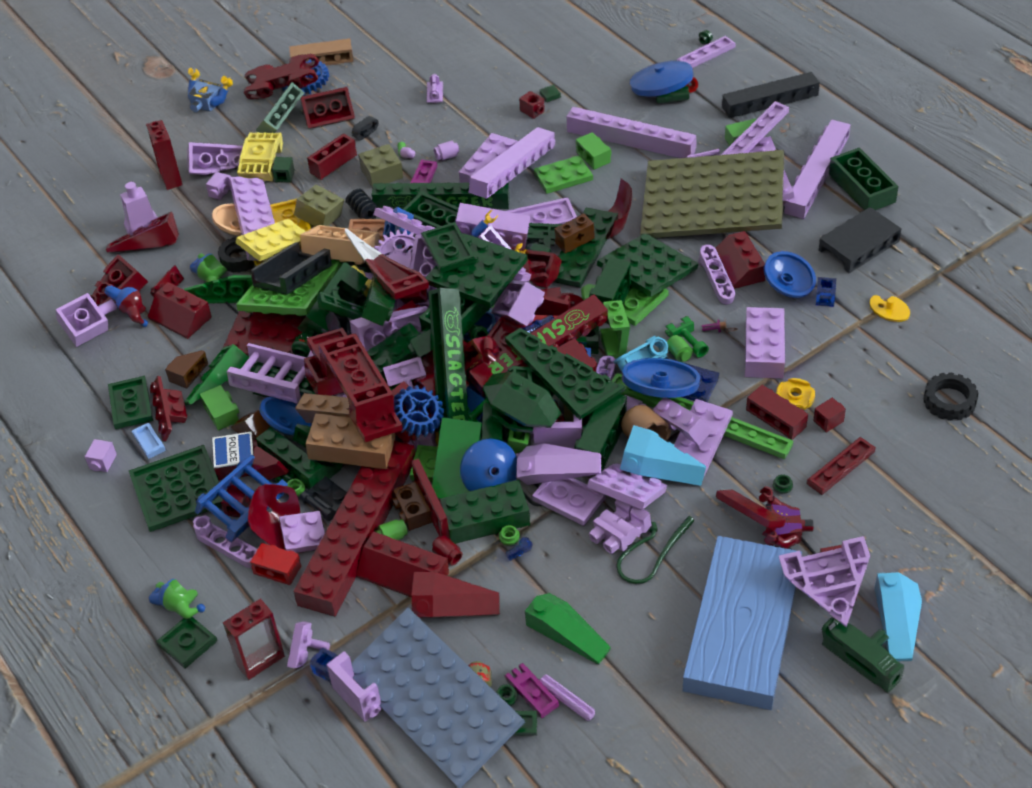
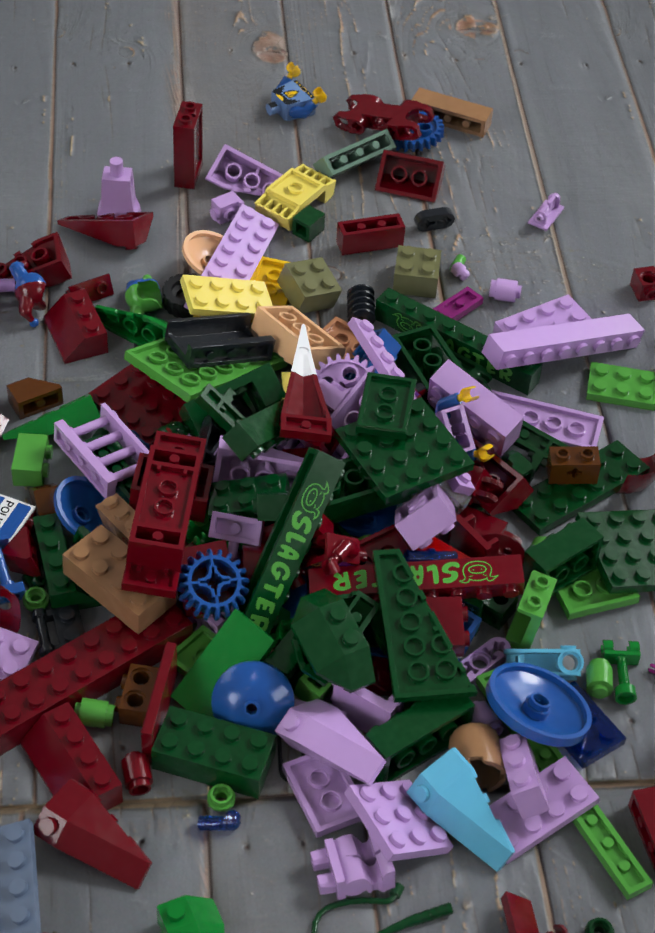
camera: 25 degrees right, 0 degrees up
dark green cone [467,325,488,340] -> none

